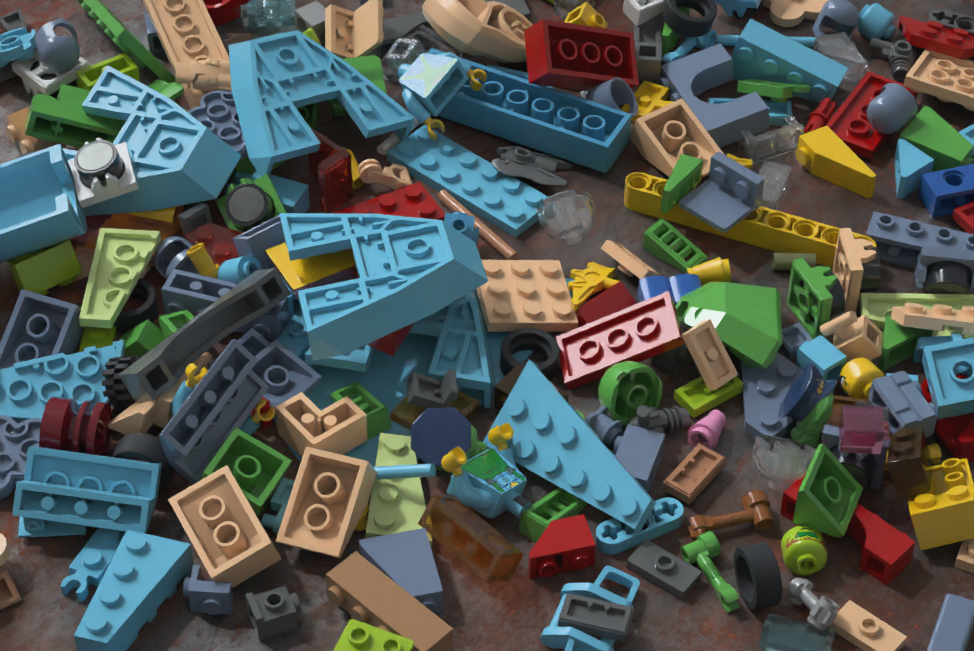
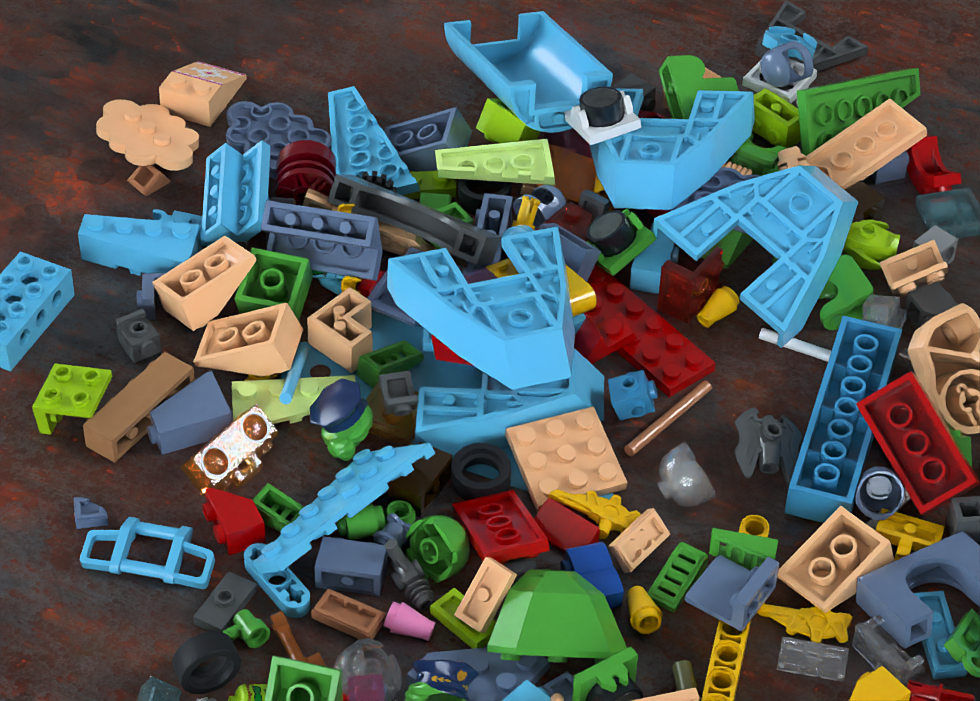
camera: 80 degrees right, 0 degrees up
light nougat piece [358,159,413,190] -> none
medium azure plate [387,125,554,238] -> none
medium azure torso [398,52,487,140] -> none
torso [441,423,531,519] -> none
dark grey plate [558,593,634,642] -> none

